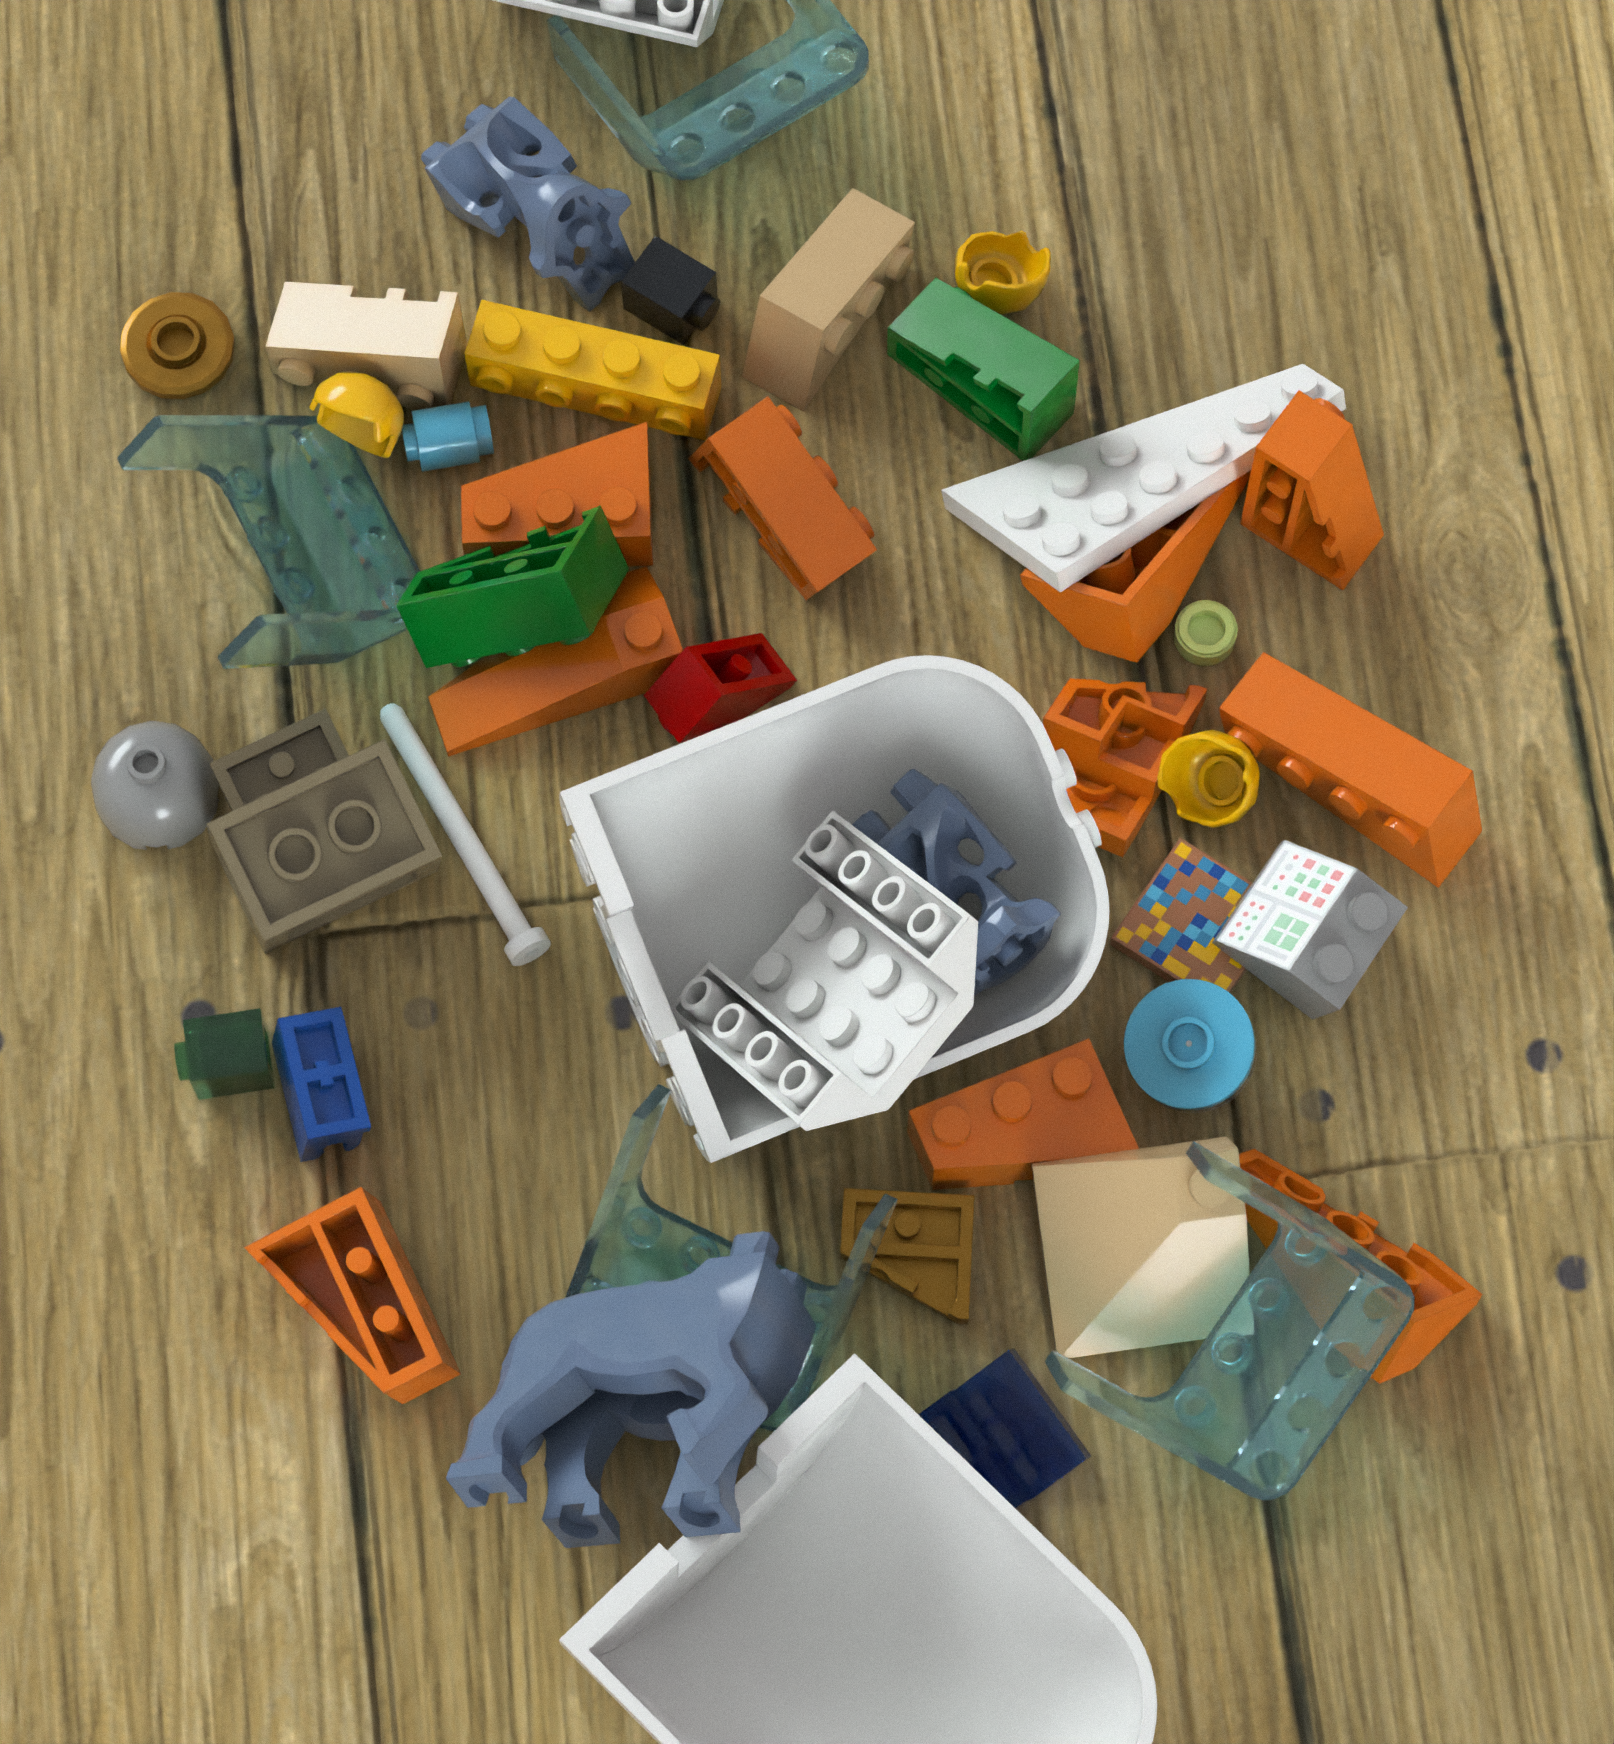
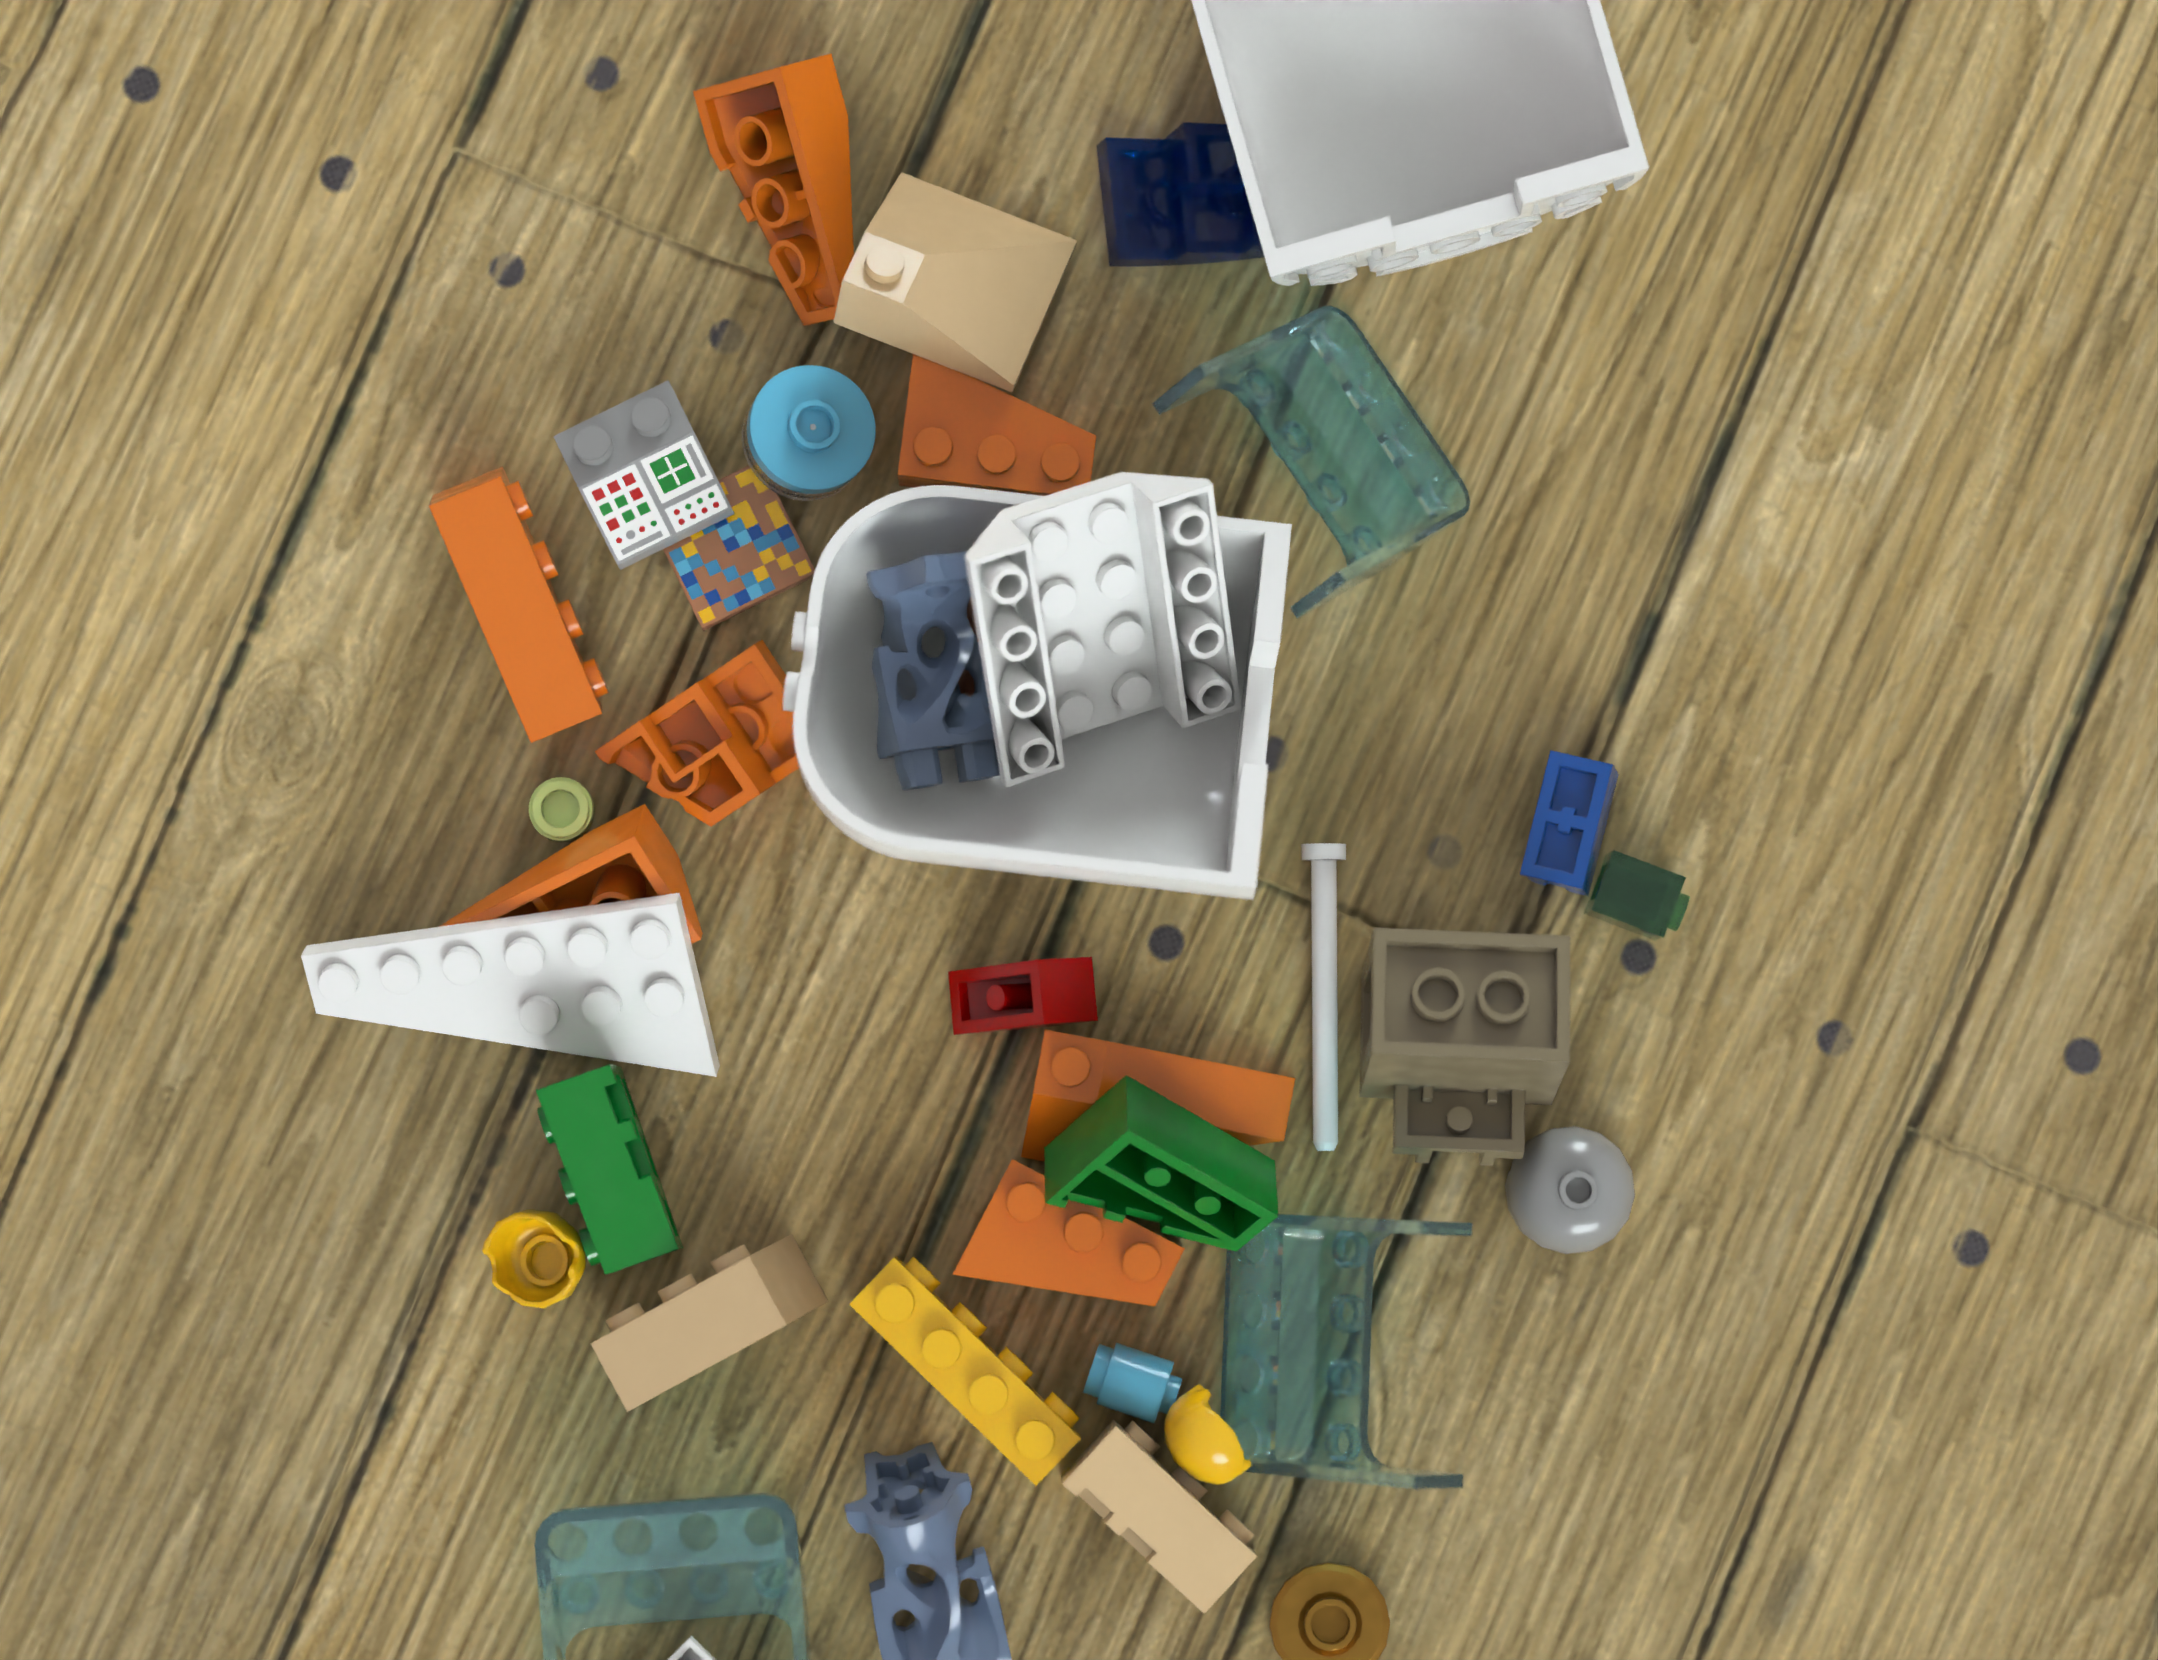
camera: 160 degrees left, 15 degrees up
orange wedge [244,1187,461,1404] -> none
sand blue piece [446,1231,816,1548] -> none
black brick [621,236,720,345] -> none
orange wedge [688,396,877,601] -> none
pearl gold wing [840,1188,975,1325] -> none
clear light blue windscreen [1045,1142,1415,1500] -> none
yellow hair [1157,730,1260,828] -> none
orange wedge [1240,390,1384,590] -> none

